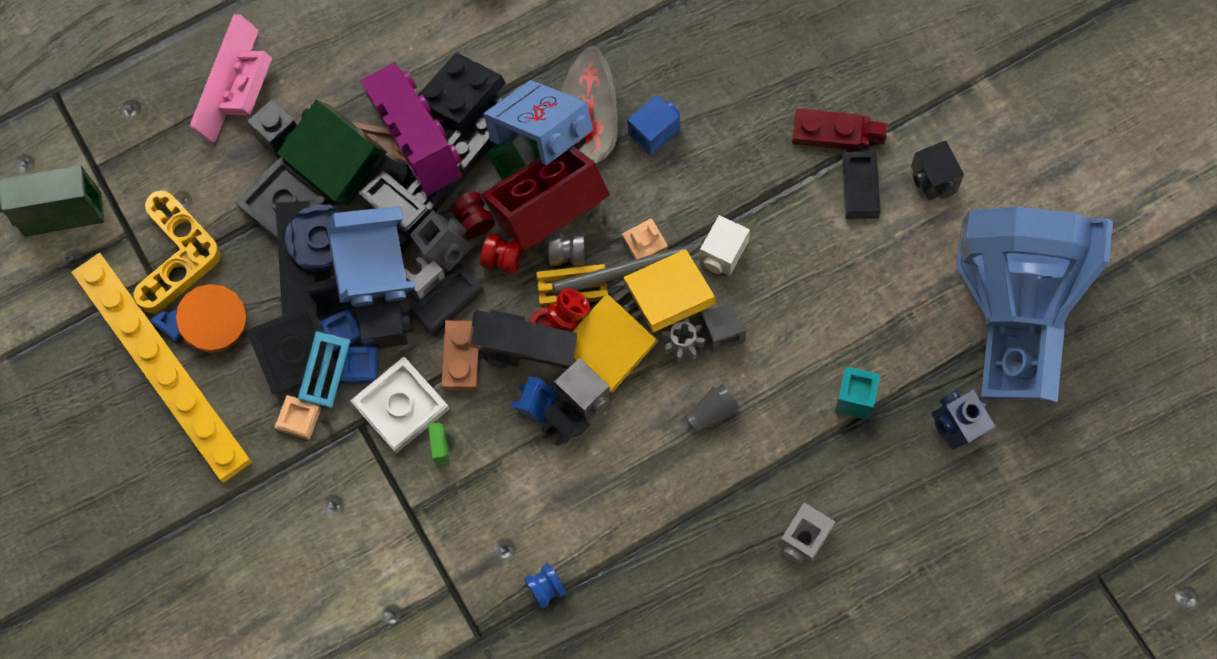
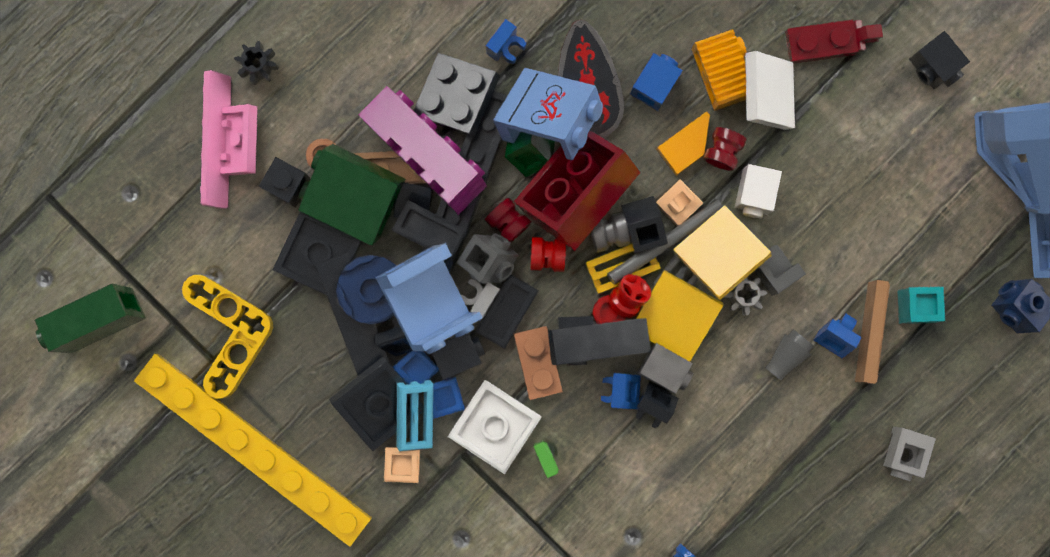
camera: 25 degrees left, 15 degrees up
blue tile [150,310,183,344] -> none
orange tile [176,284,246,353] -> none
black tile [842,152,881,219] -> none
none -> black gear [234,41,279,85]
none -> blue tile [486,19,526,64]
none -> black brick [621,196,668,253]
none -> light orange tile [656,111,710,176]
none -> light orange brick [691,29,747,111]
none -> dark red wheel [703,127,747,171]
none -> white tile [745,51,795,130]
none -> blue tile [814,313,862,358]
none -> medium nougat tile [855,280,890,384]

